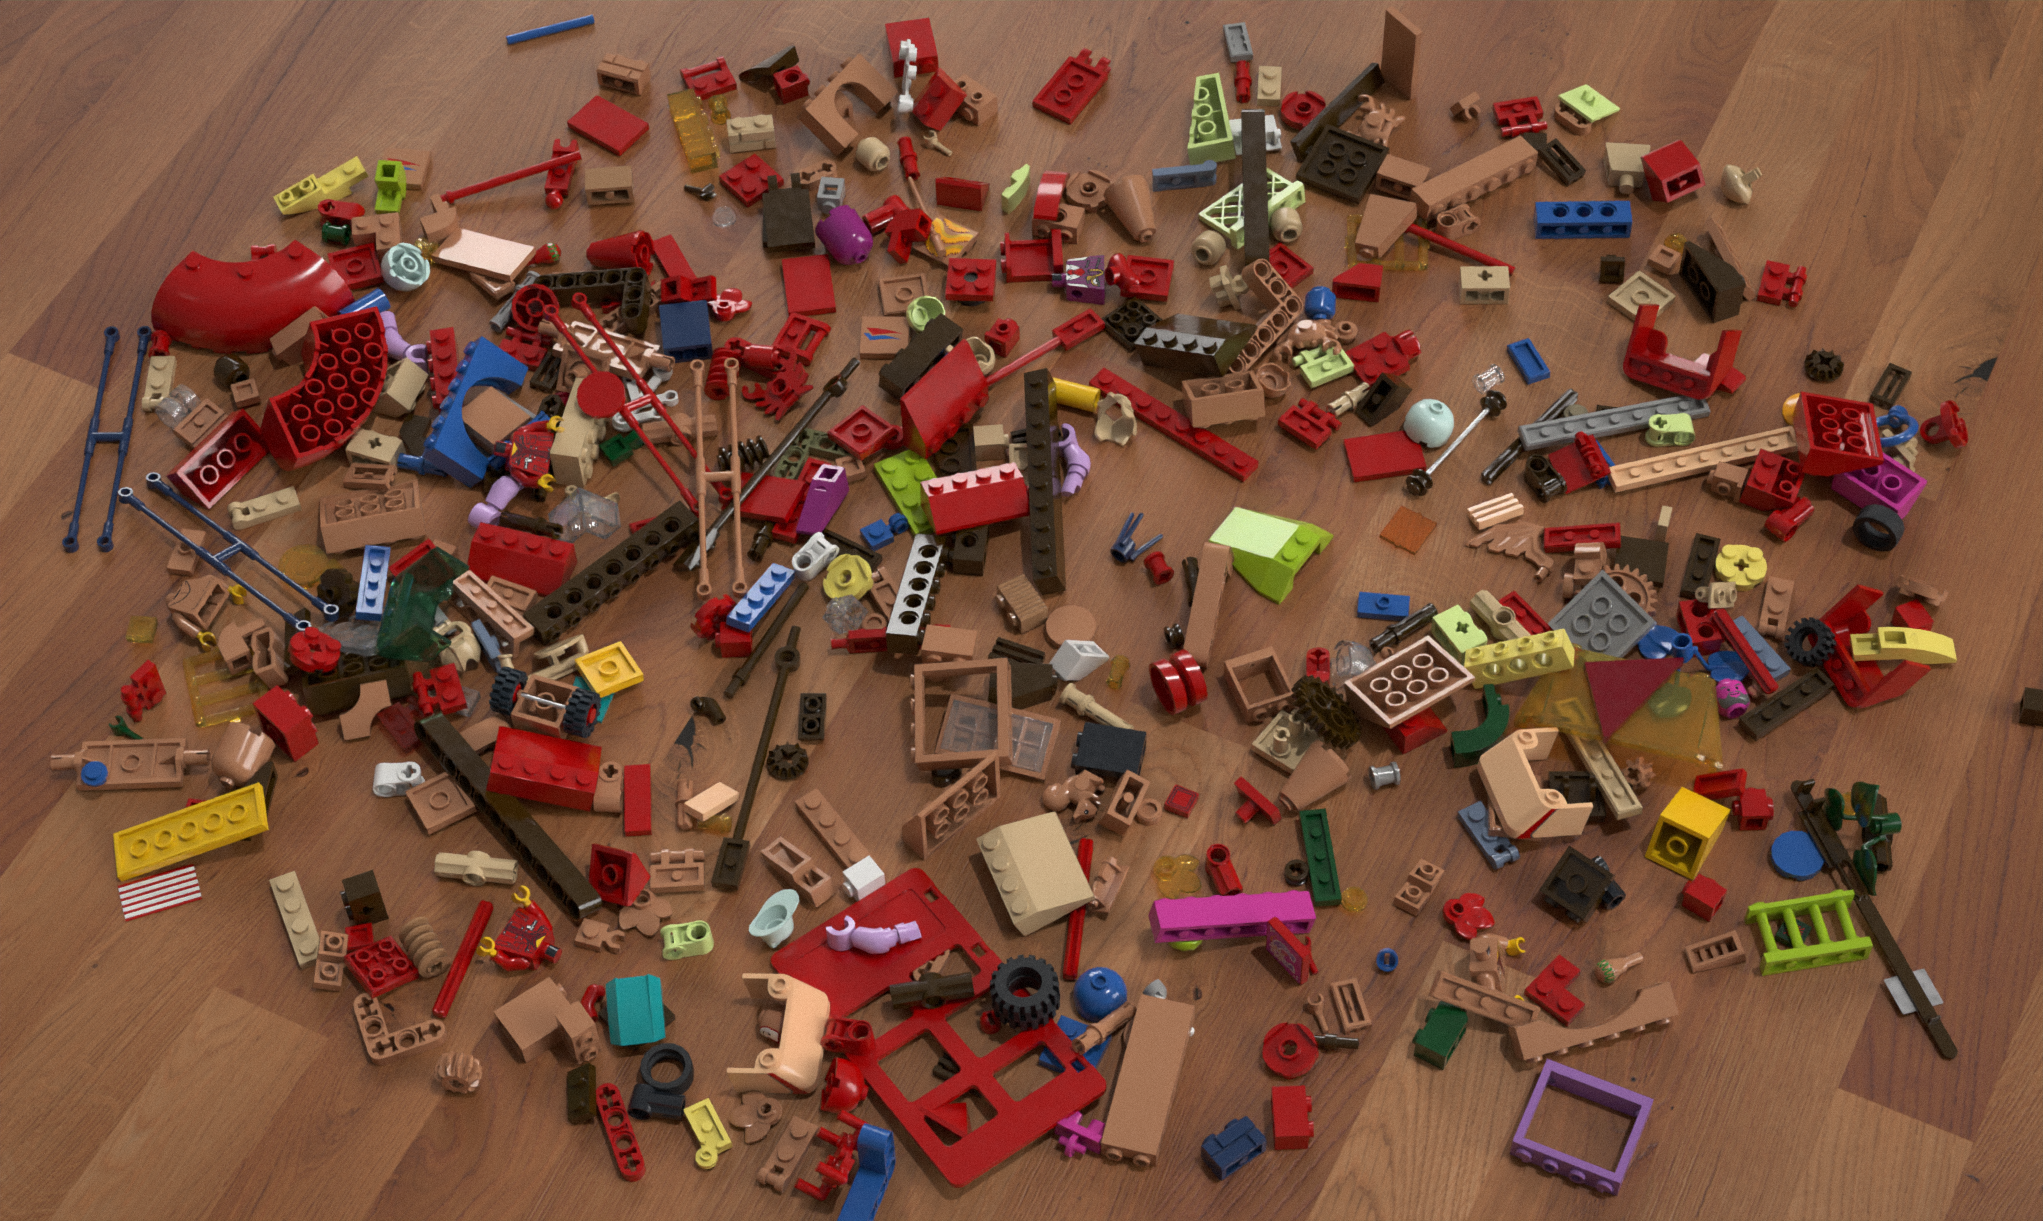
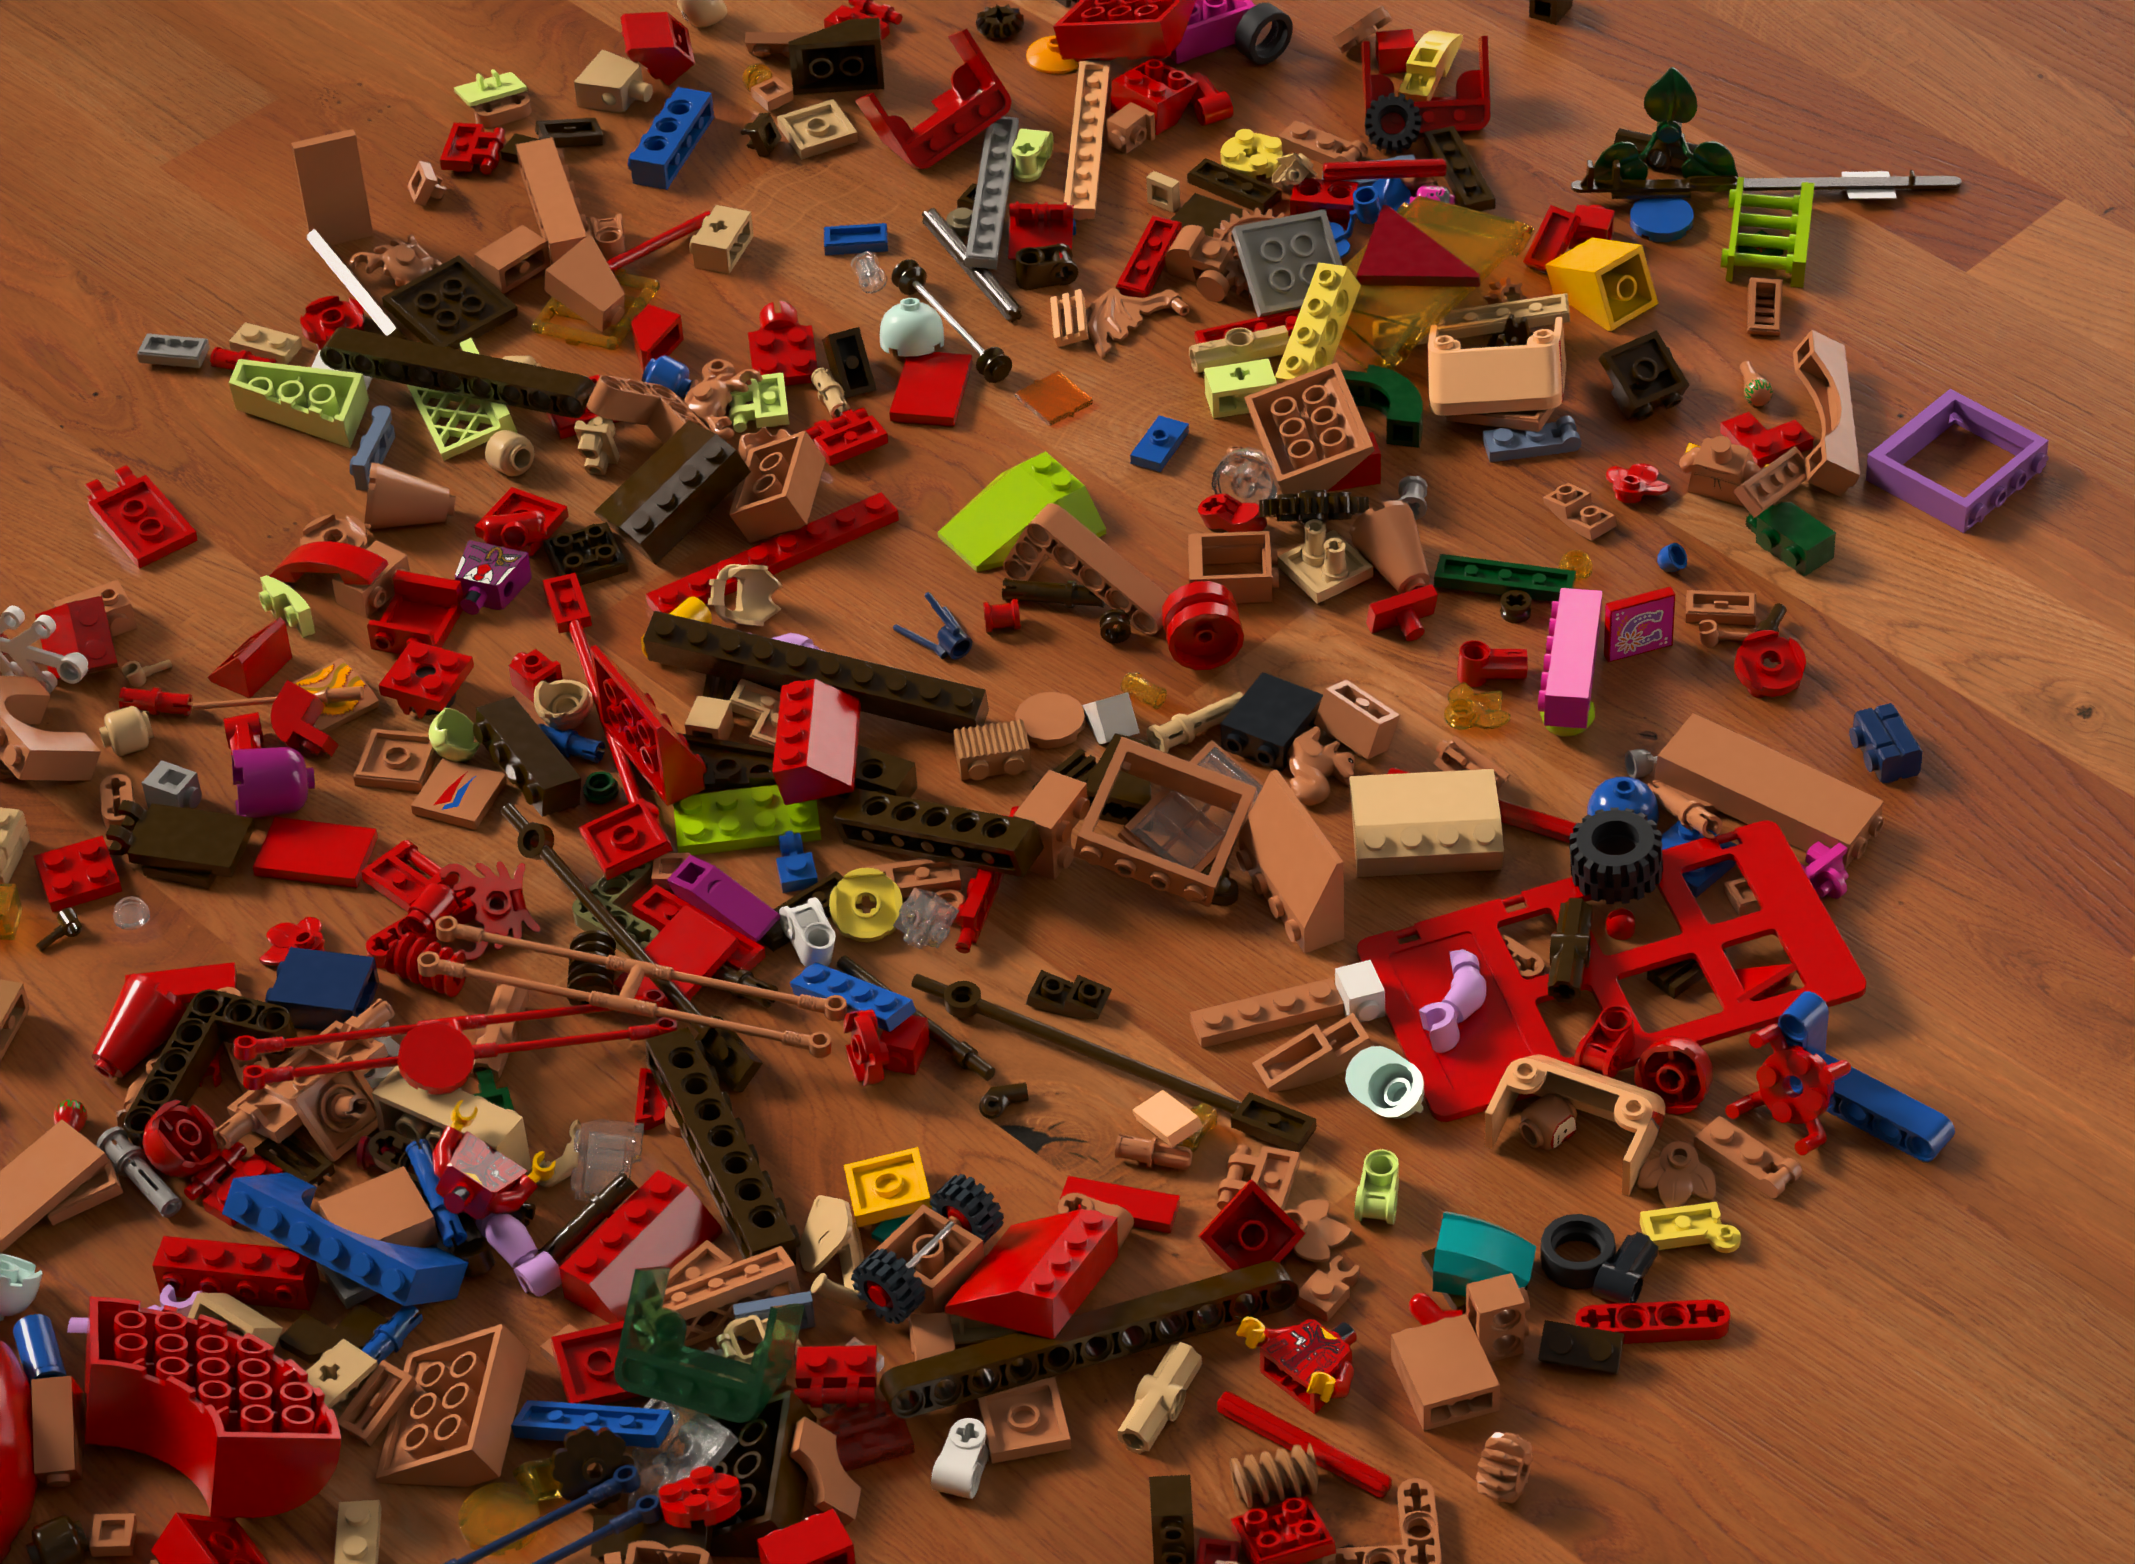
camera: 70 degrees left, 10 degrees down
red brick [661,275,717,304] -> none
dark brown gear [767,741,809,779] -> none
red tile [1164,784,1199,819] -> none
red brick [1271,1085,1314,1150] -> none
dark brown pin [1369,603,1438,653] -> none
red brick [1681,873,1727,922] -> none

